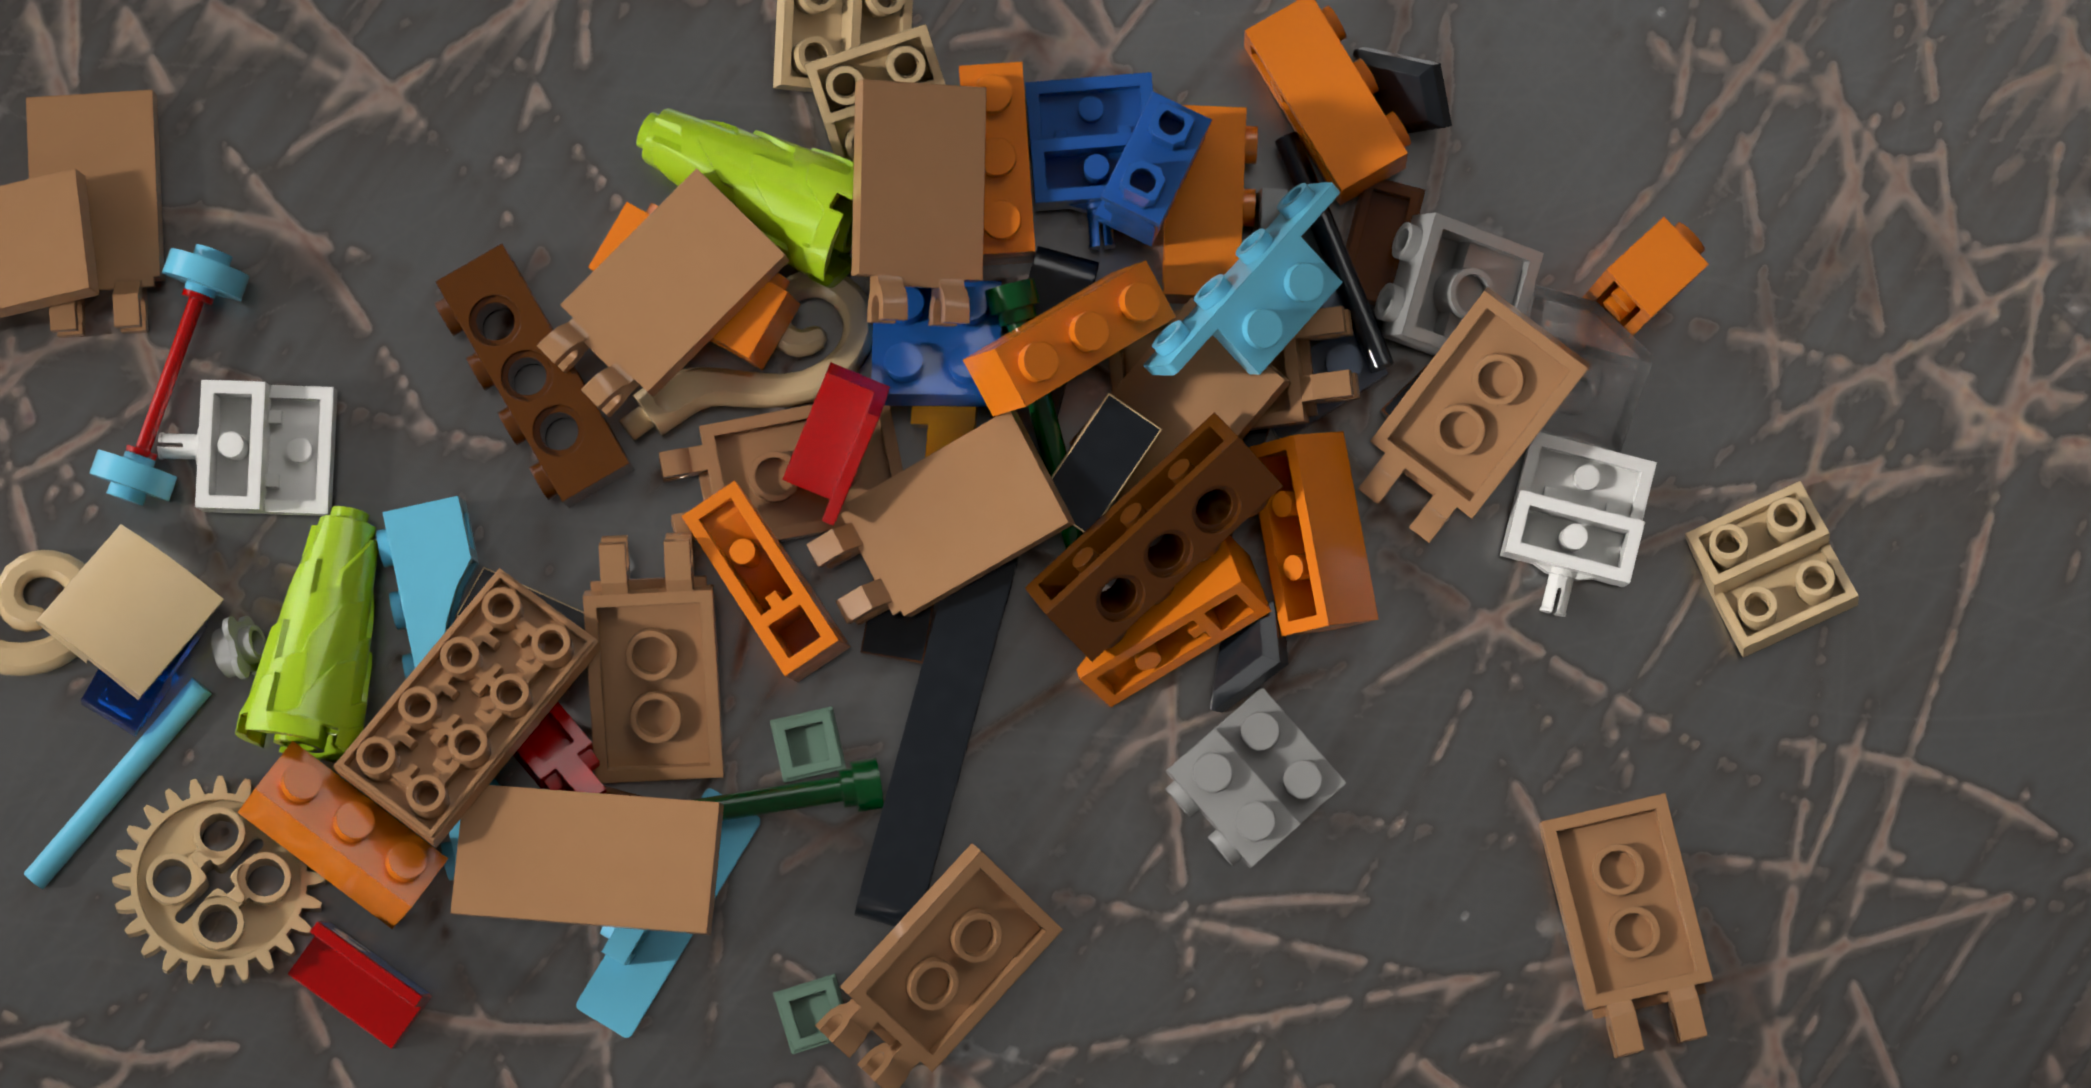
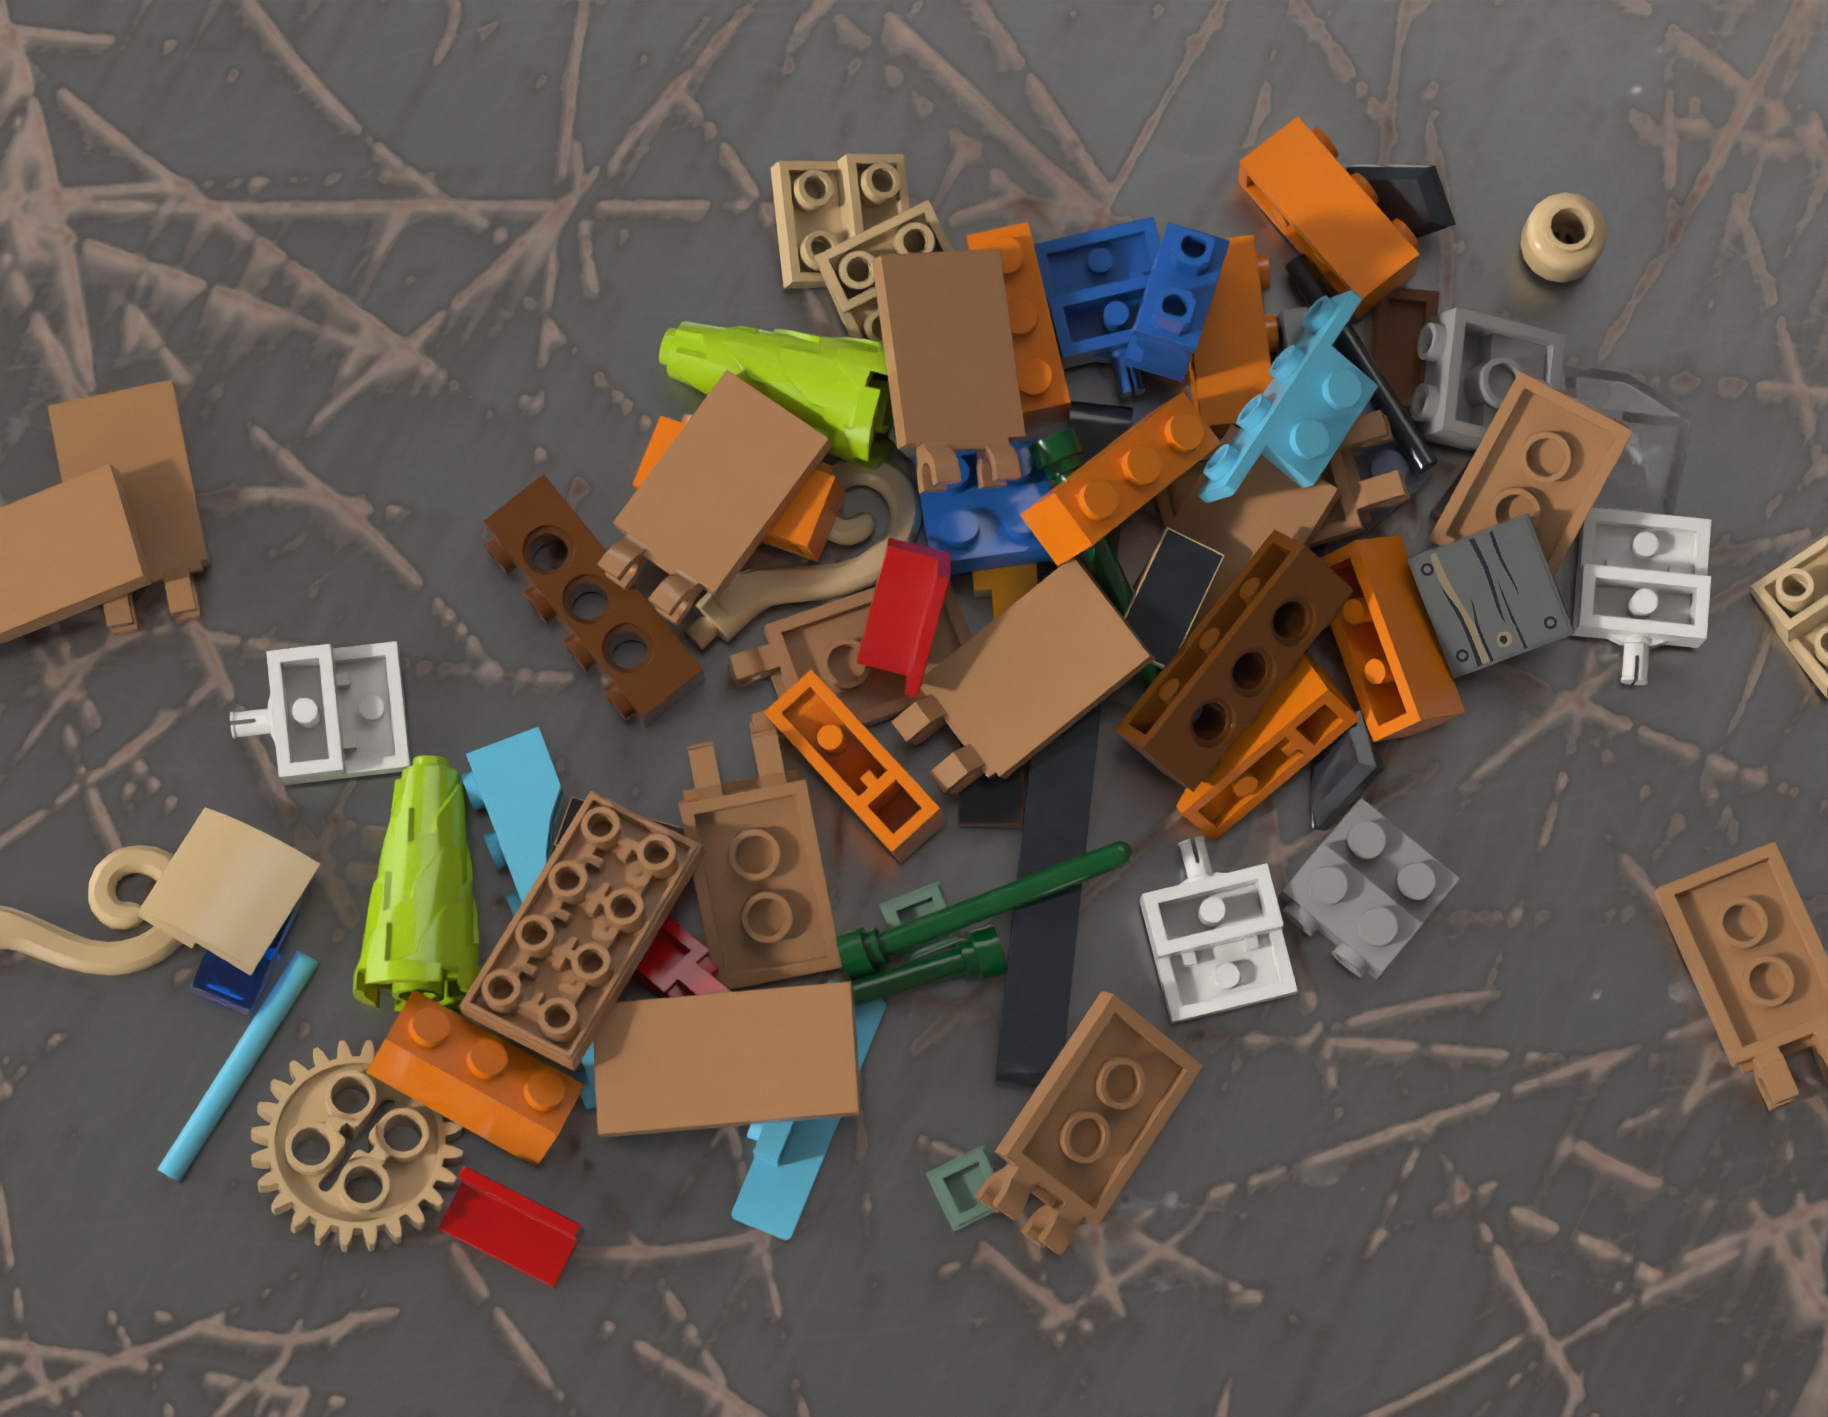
camera: 10 degrees left, 5 degrees down
medium azure axle [89,244,250,506] -> none
light grey plate [211,615,266,679] -> none
orange brick [1582,217,1709,343] -> none
none -> dark green piece [836,841,1133,981]
none -> white plate [1139,836,1298,1025]
none -> dark grey tile [1407,512,1575,679]
none -> tan head [1520,192,1607,283]

